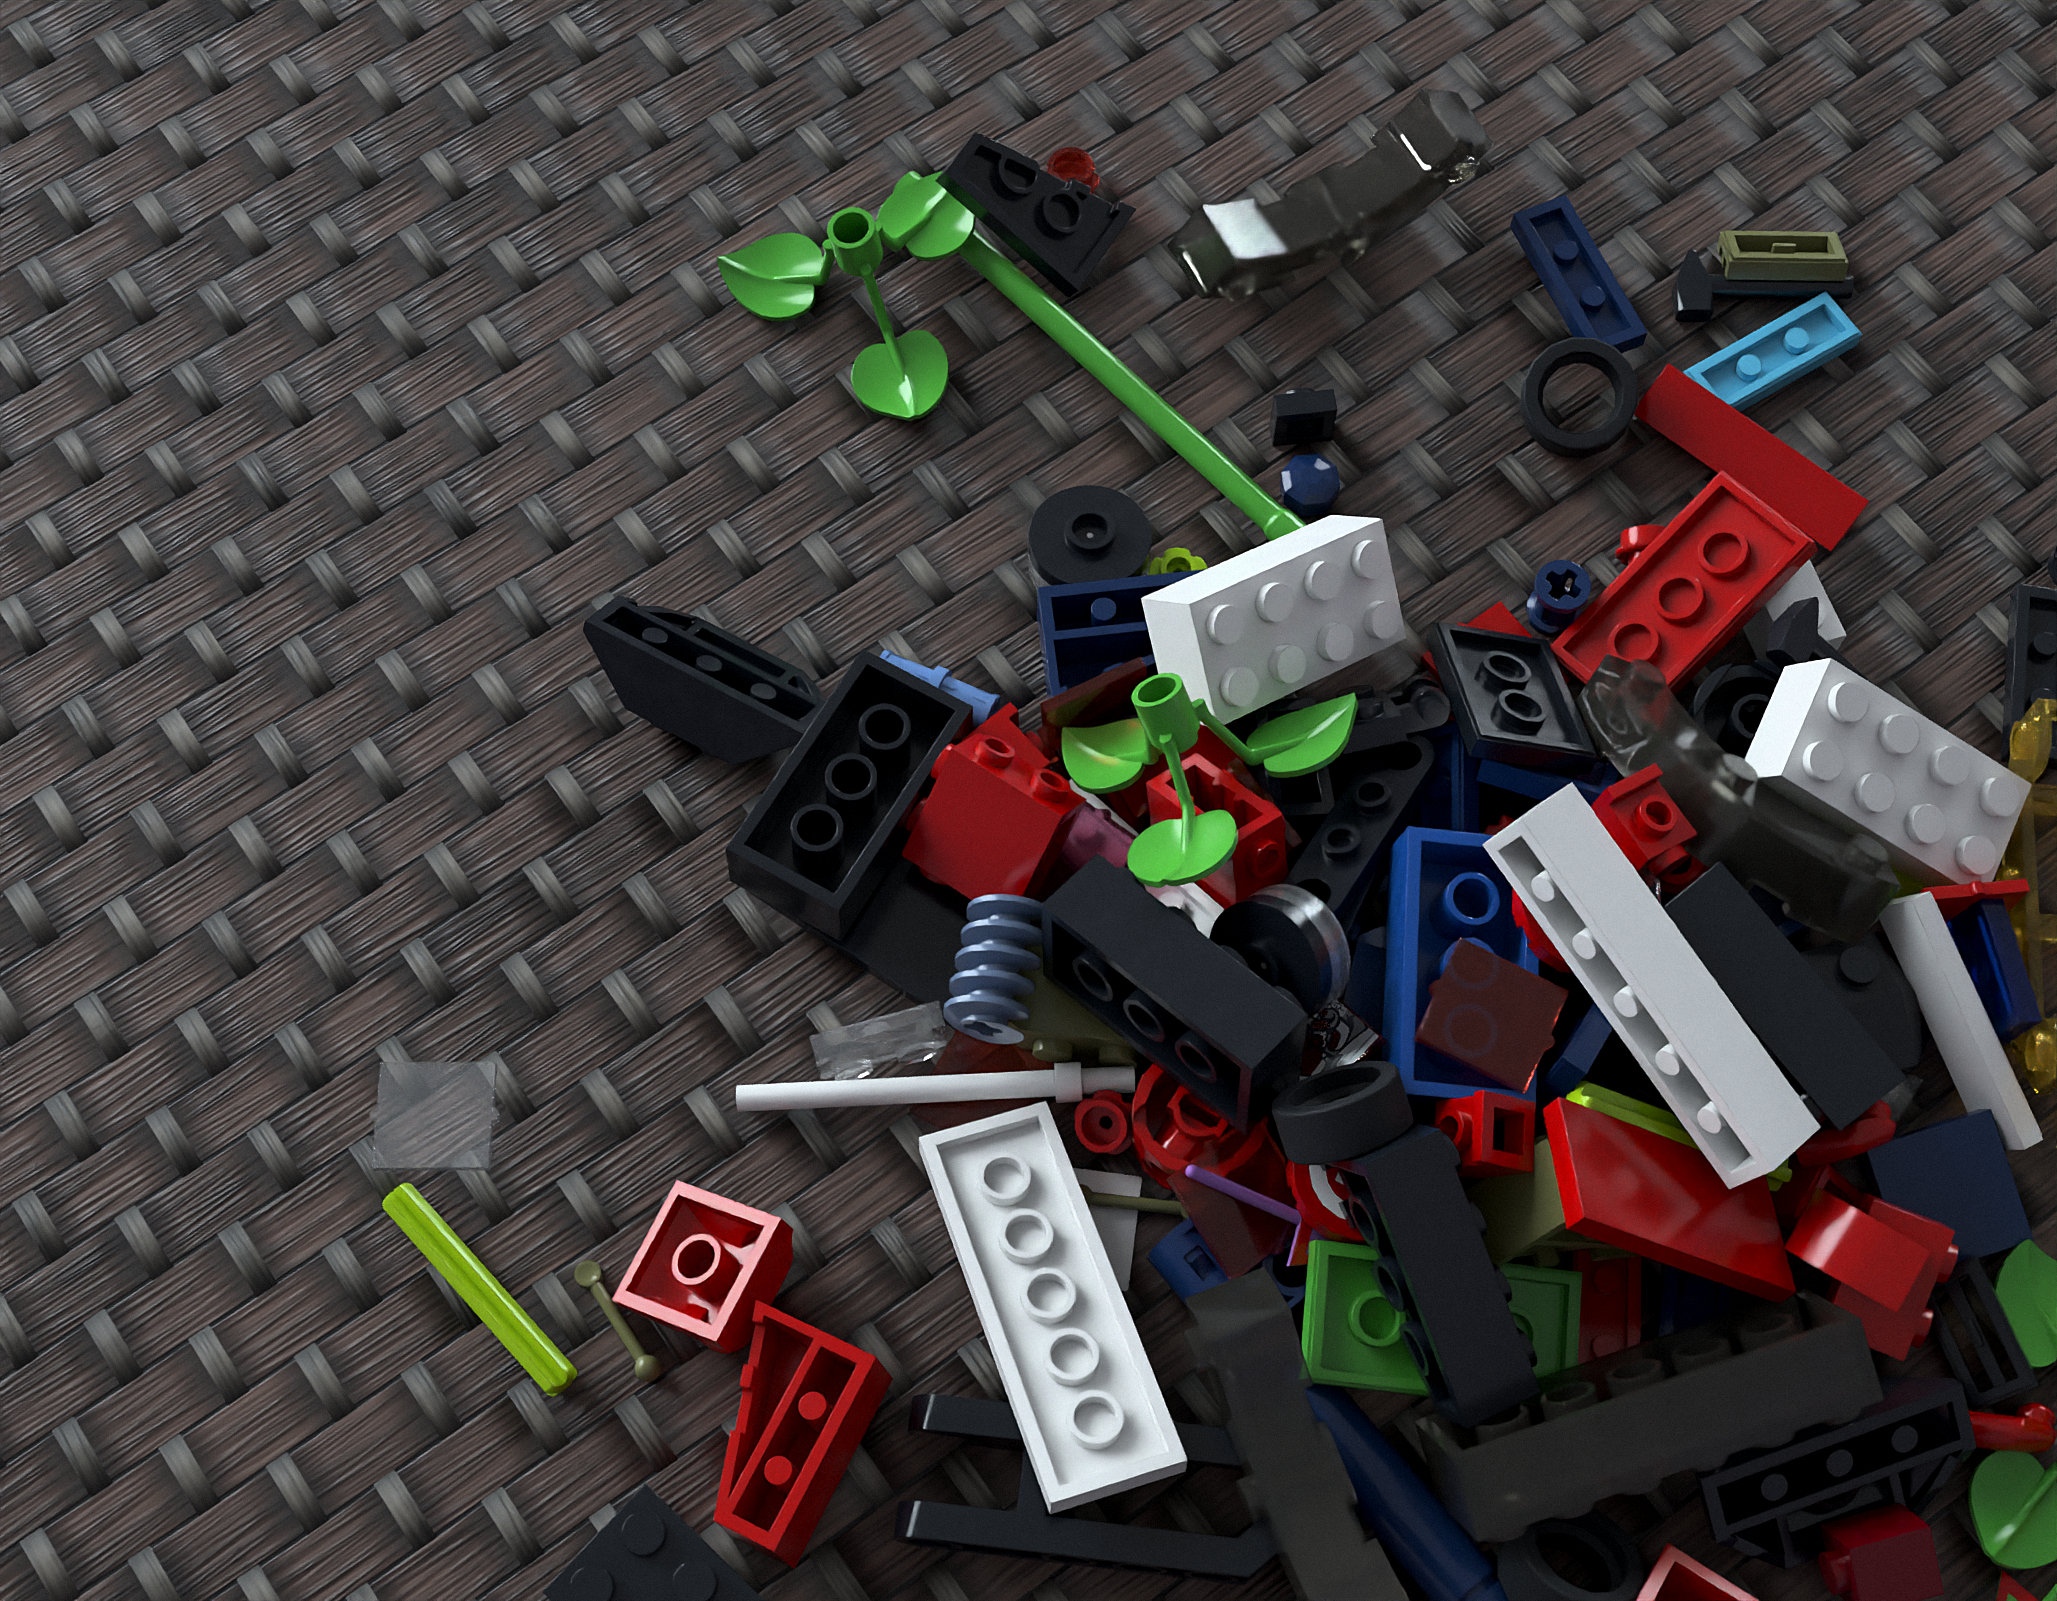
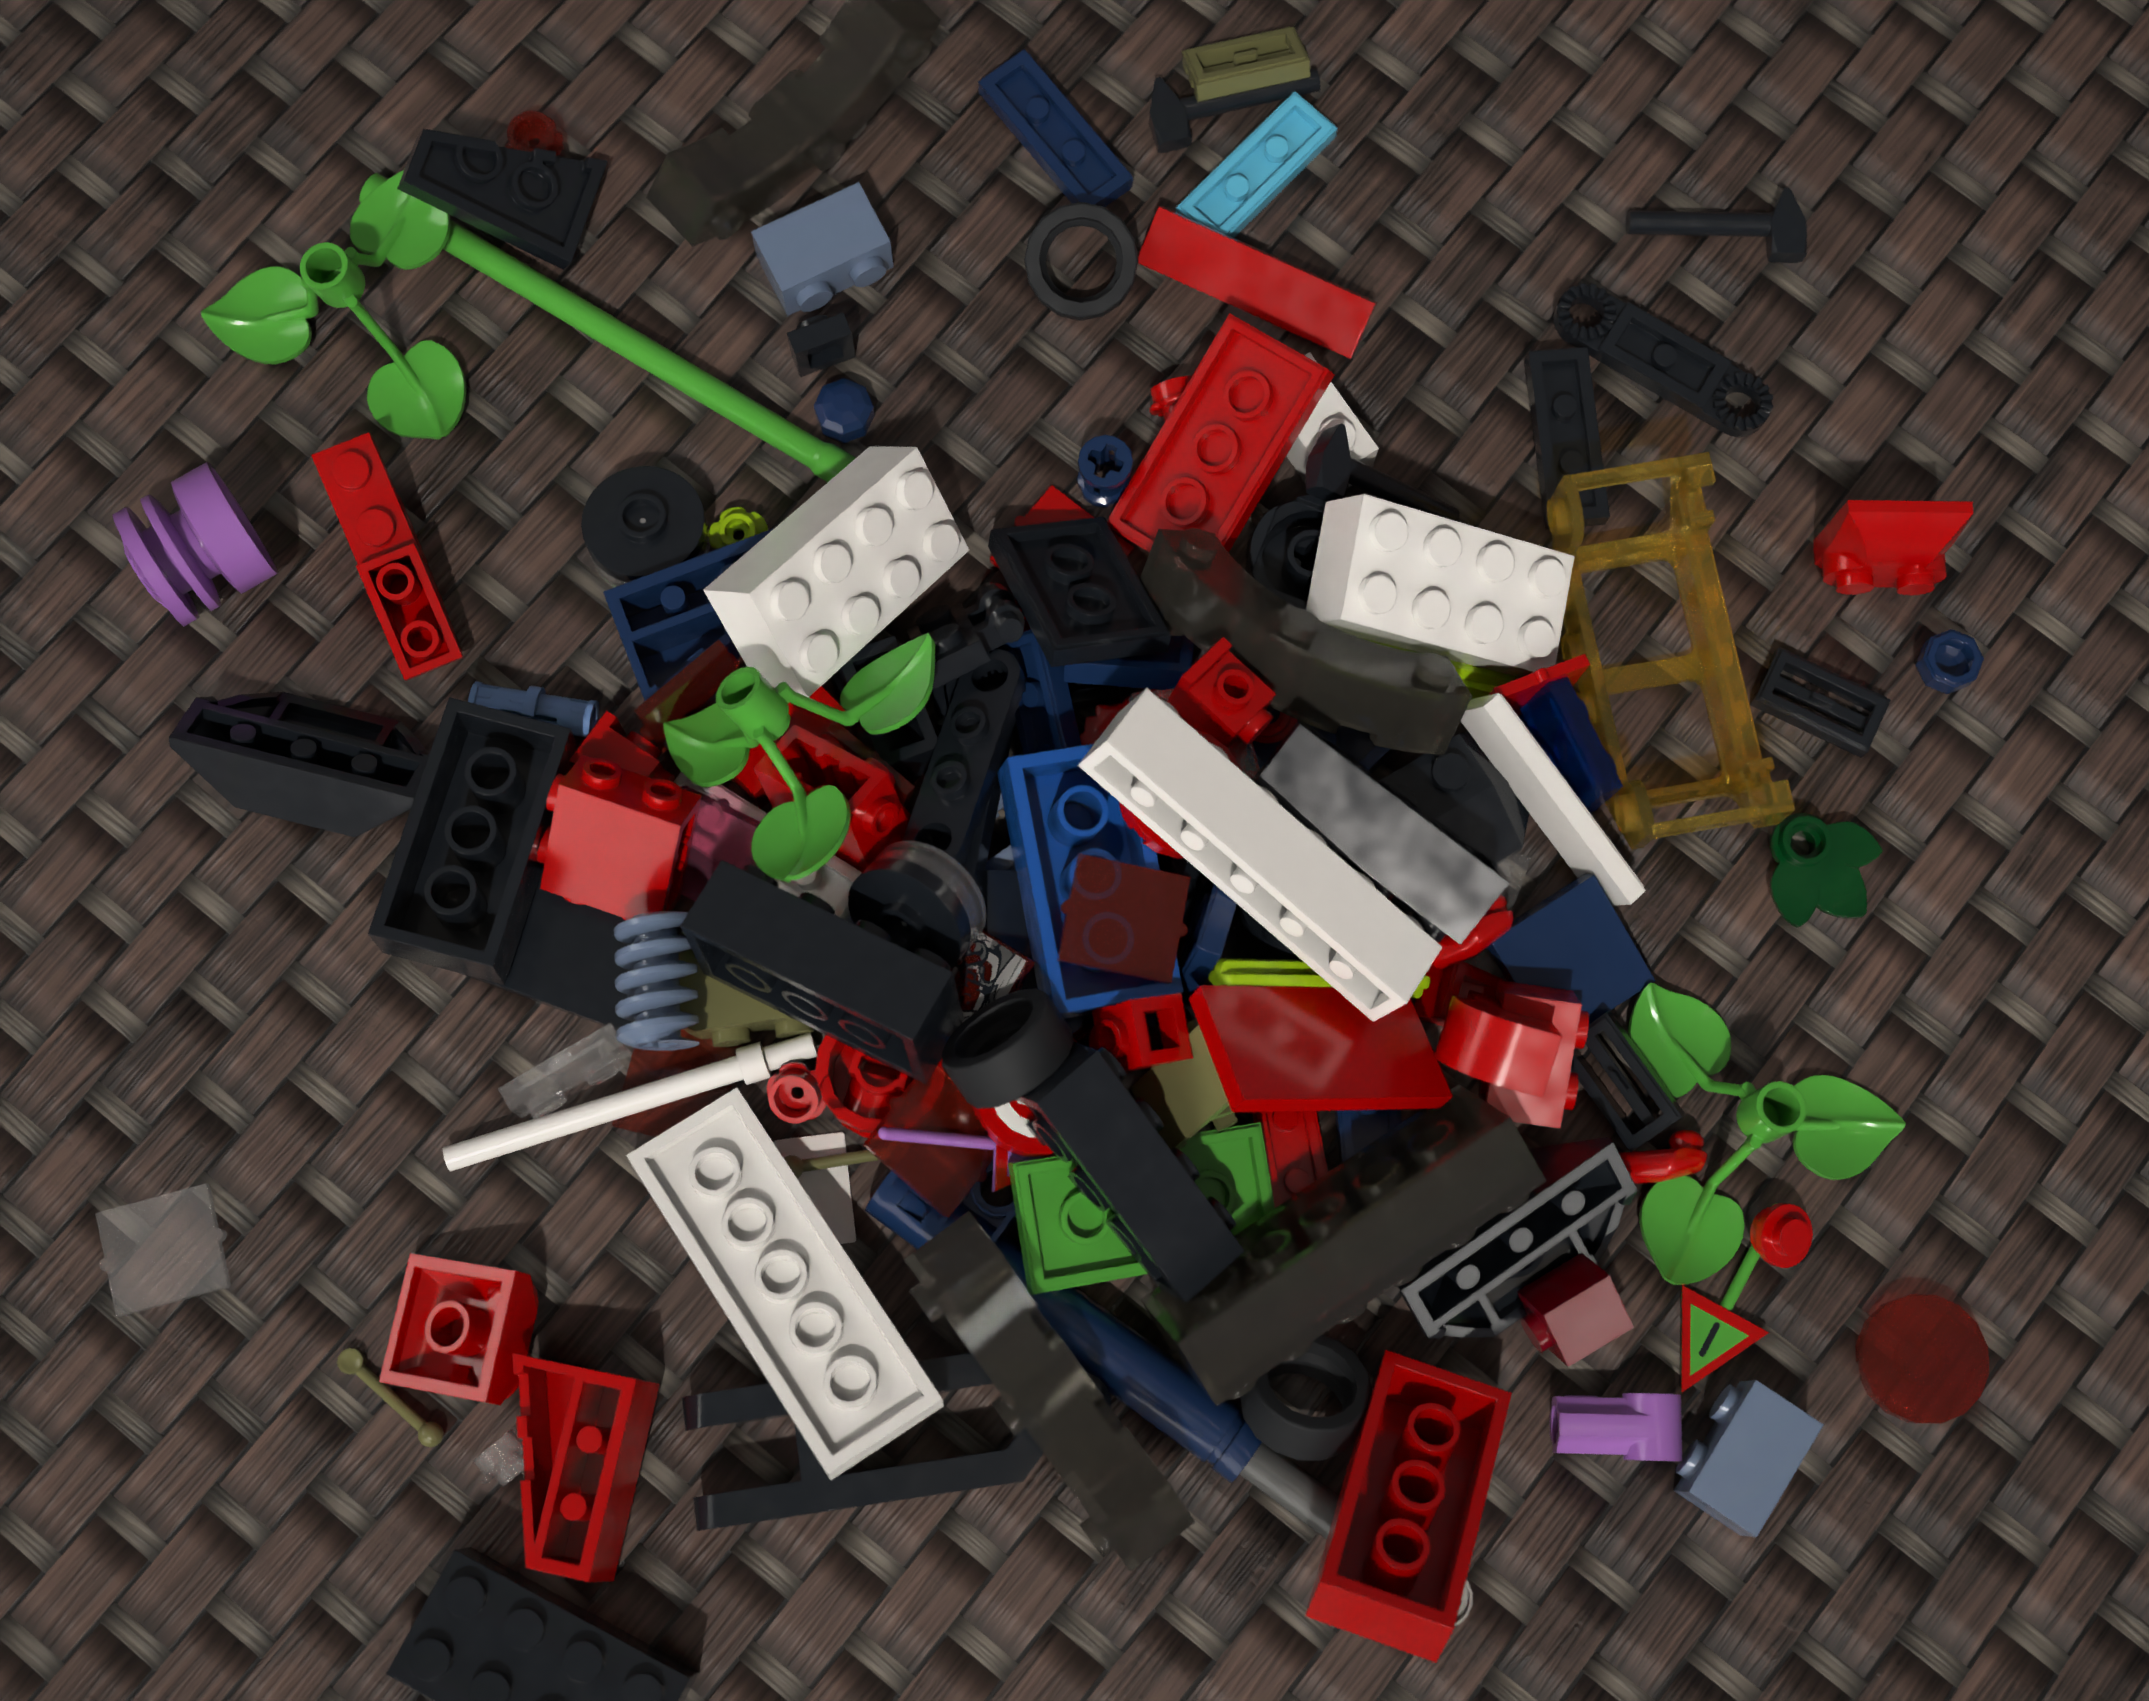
camera: 20 degrees left, 10 degrees up
lime axle [382,1183,577,1397] -> none
none -> medium lavender wheel [112,462,278,627]
none -> red slope [311,432,464,681]
none -> clear plate [473,1426,524,1487]
none -> sand blue brick [751,182,893,316]

